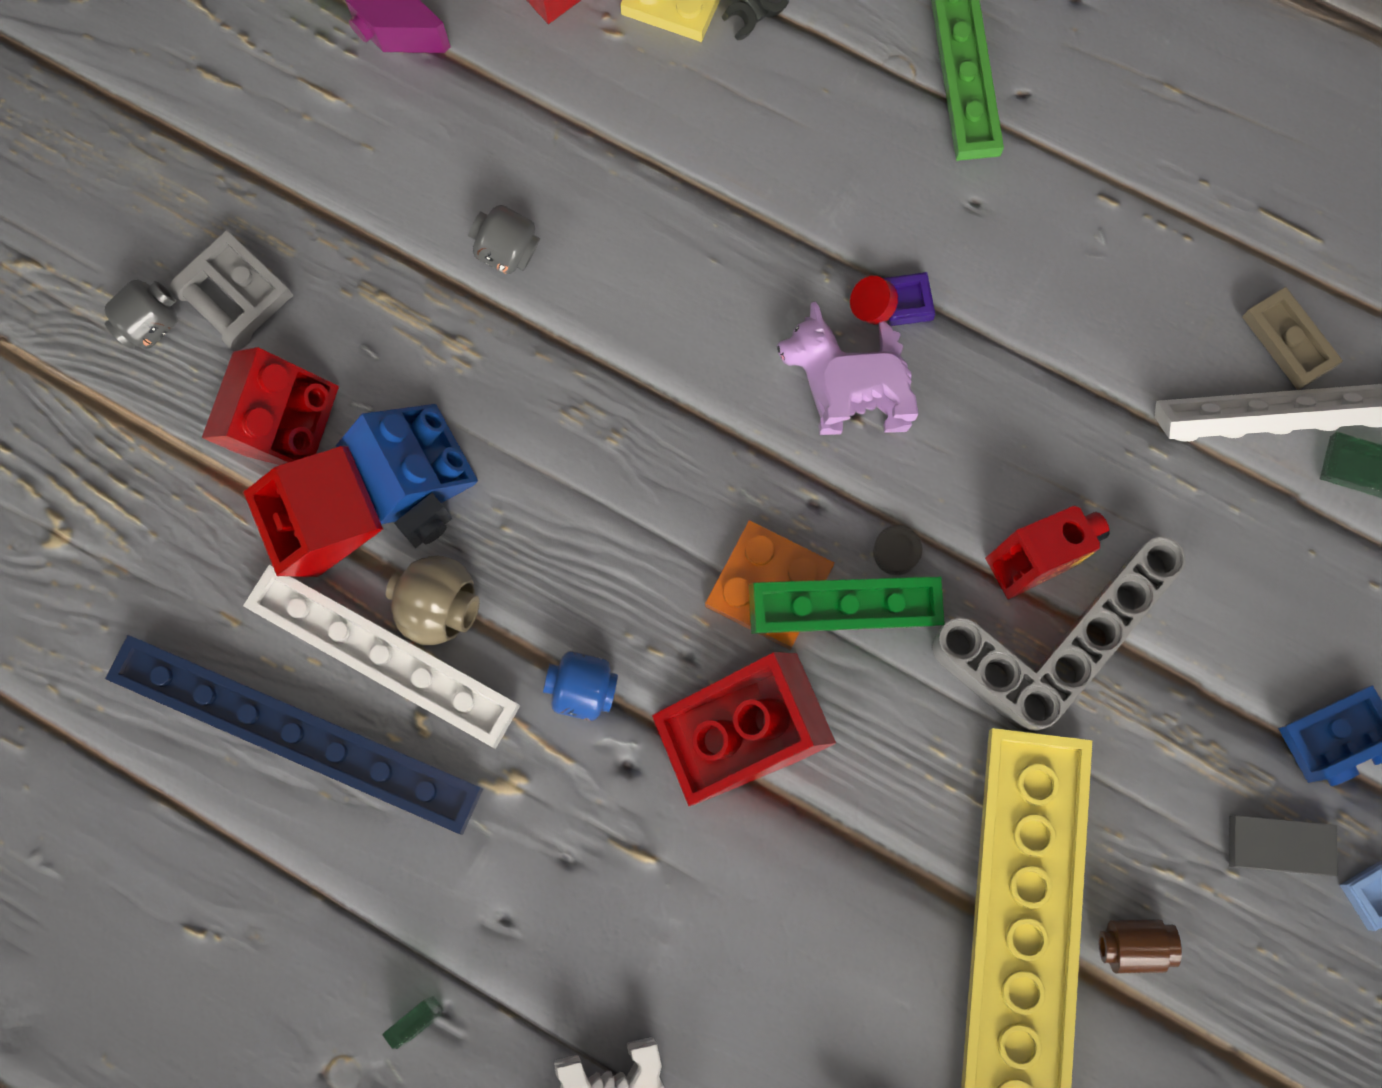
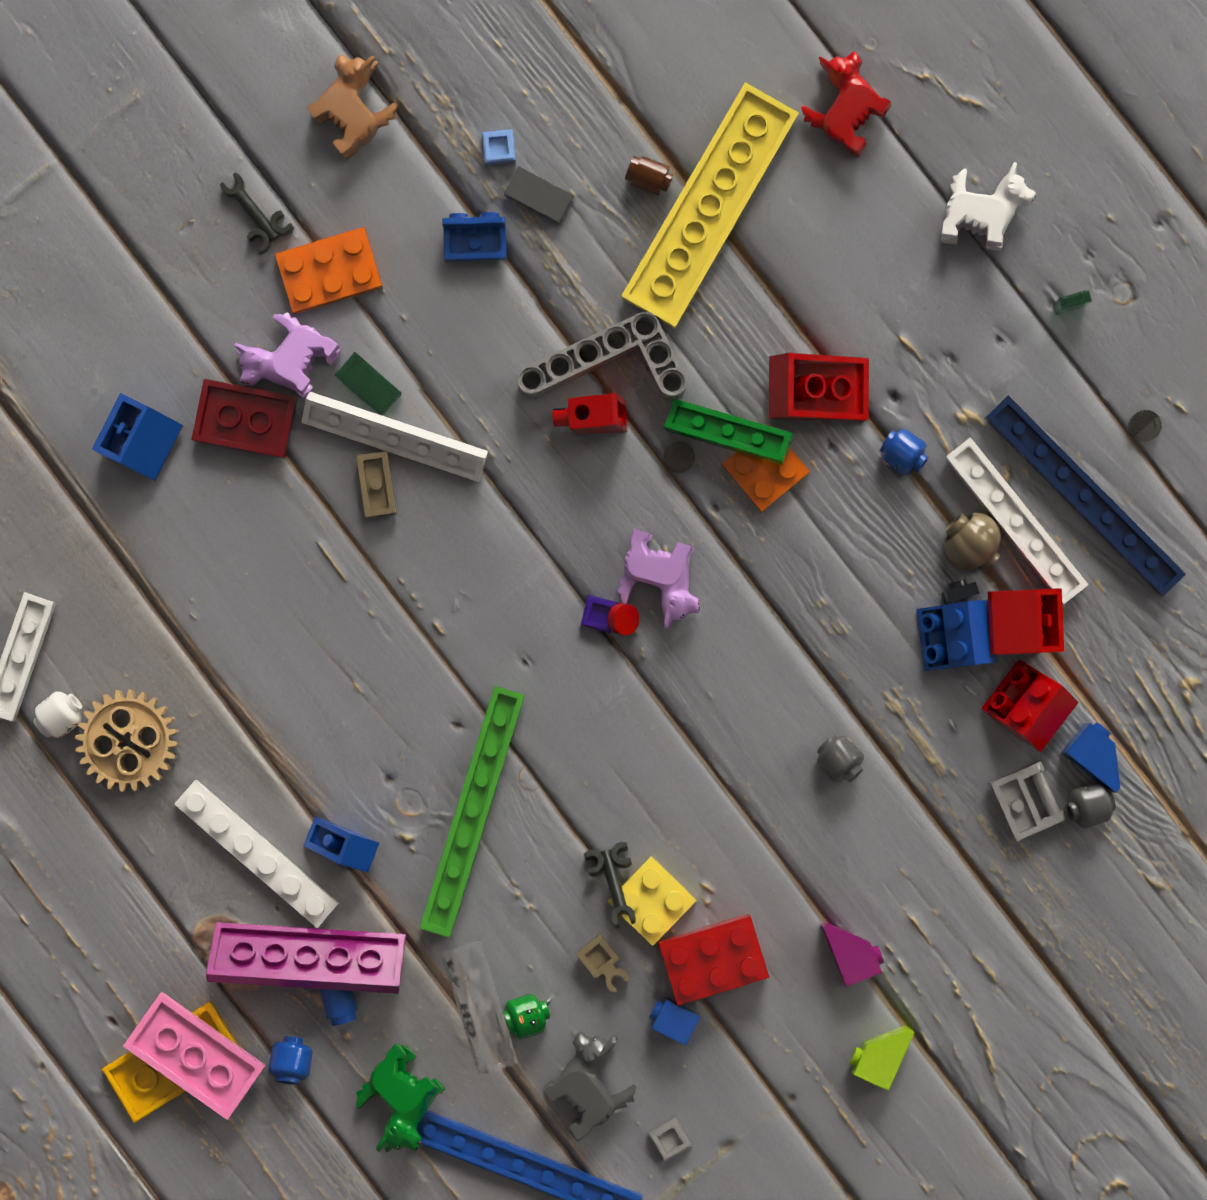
camera: 160 degrees left, 10 degrees up
none -> blue slope [1061,722,1120,793]
none -> clear smoke tile [1128,410,1162,442]

